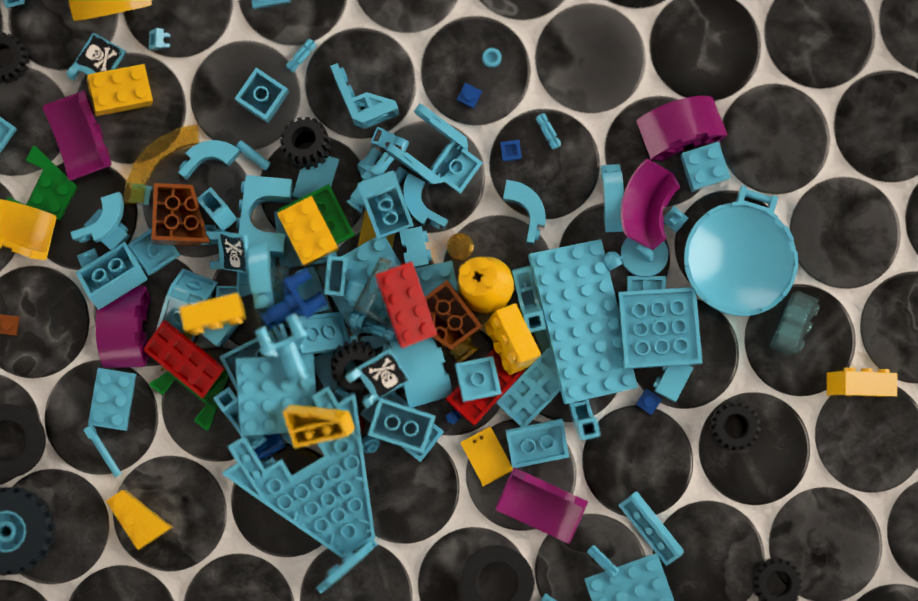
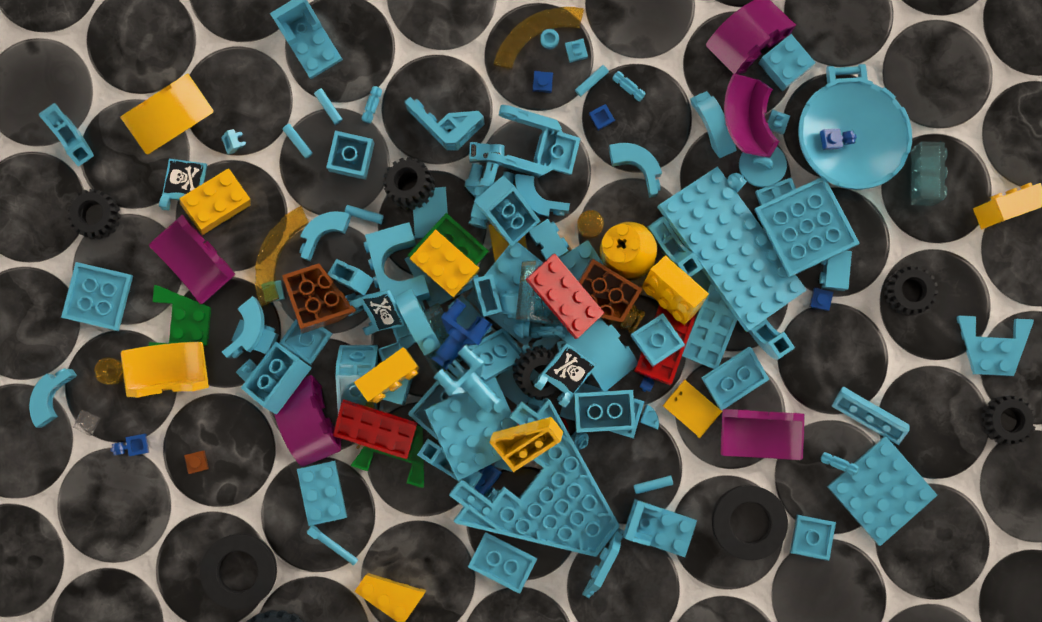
camera: 20 degrees left, 0 degrees up
none -> medium azure piece [282,124,313,159]
none -> medium azure piece [314,88,343,125]
none -> medium azure plate [468,532,537,594]
none -> clear yellow tile [494,7,584,69]
none -> medium azure tile [565,39,588,63]
none -> medium azure piece [575,65,609,97]
none -> medium azure bracket [623,499,697,557]
none -> medium azure piece [633,475,673,494]
none -> medium azure tile [640,405,659,430]
none -> blue plate [820,129,857,150]
none -> medium azure wing [956,316,1034,376]

